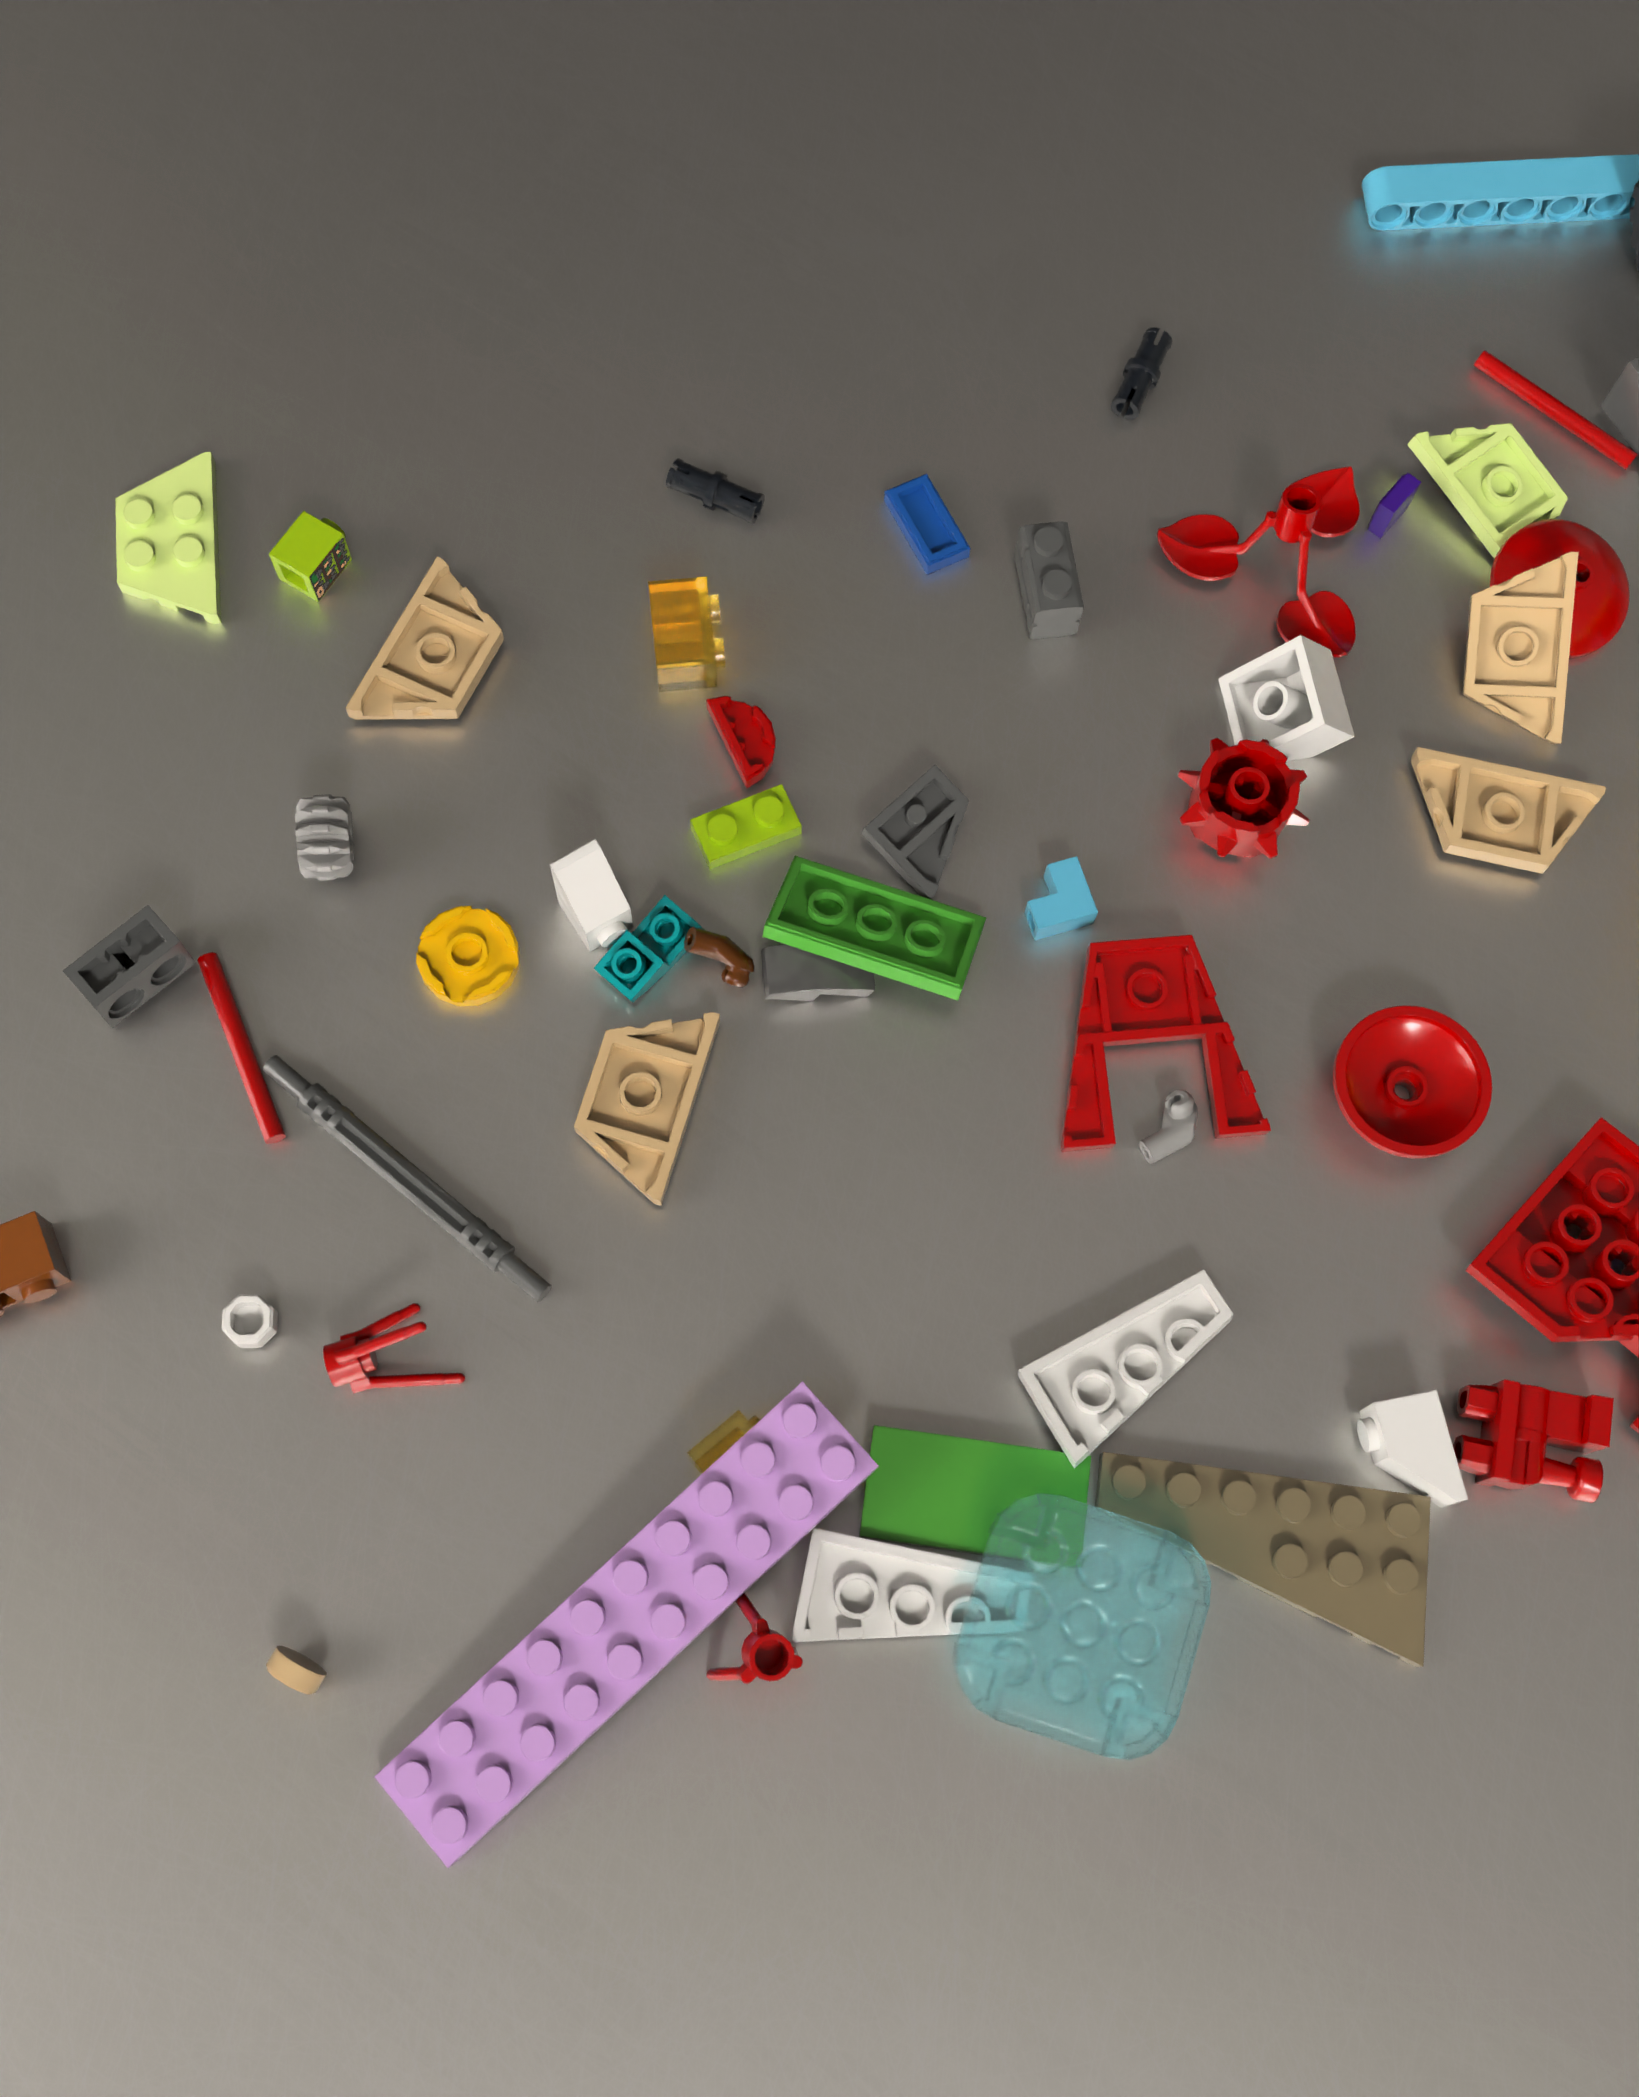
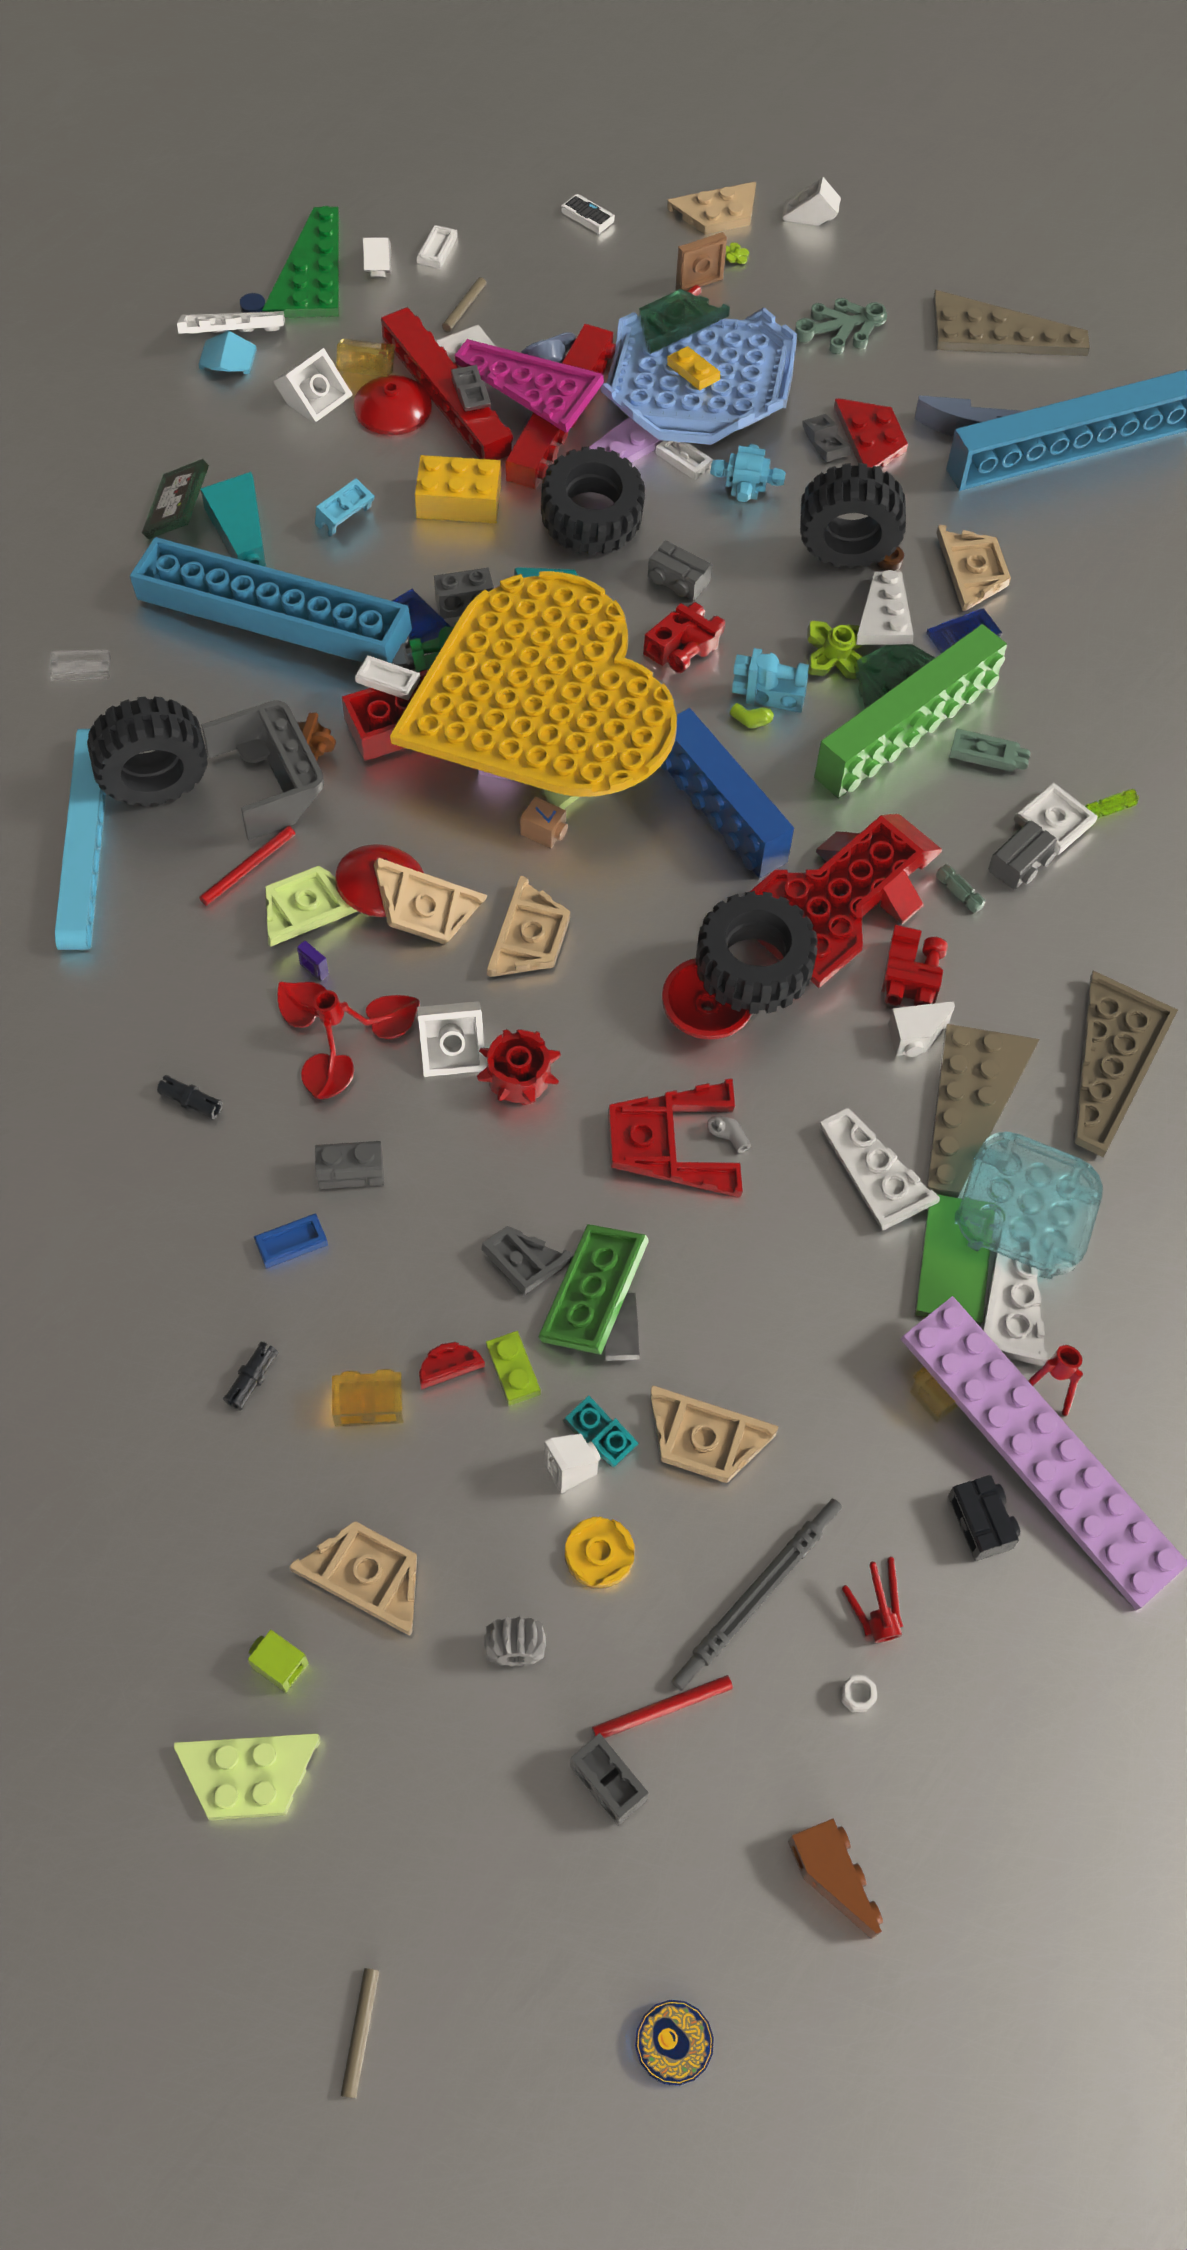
camera: 85 degrees left, 10 degrees down
tan tile [266,1646,327,1695] -> none
reddish brown arm [684,927,755,988] -> none
medium azure piece [1024,856,1098,941] -> none
none -> black tyre [696,891,818,1014]
none -> black brick [948,1475,1021,1561]
none -> dark tan wing [1074,970,1178,1157]

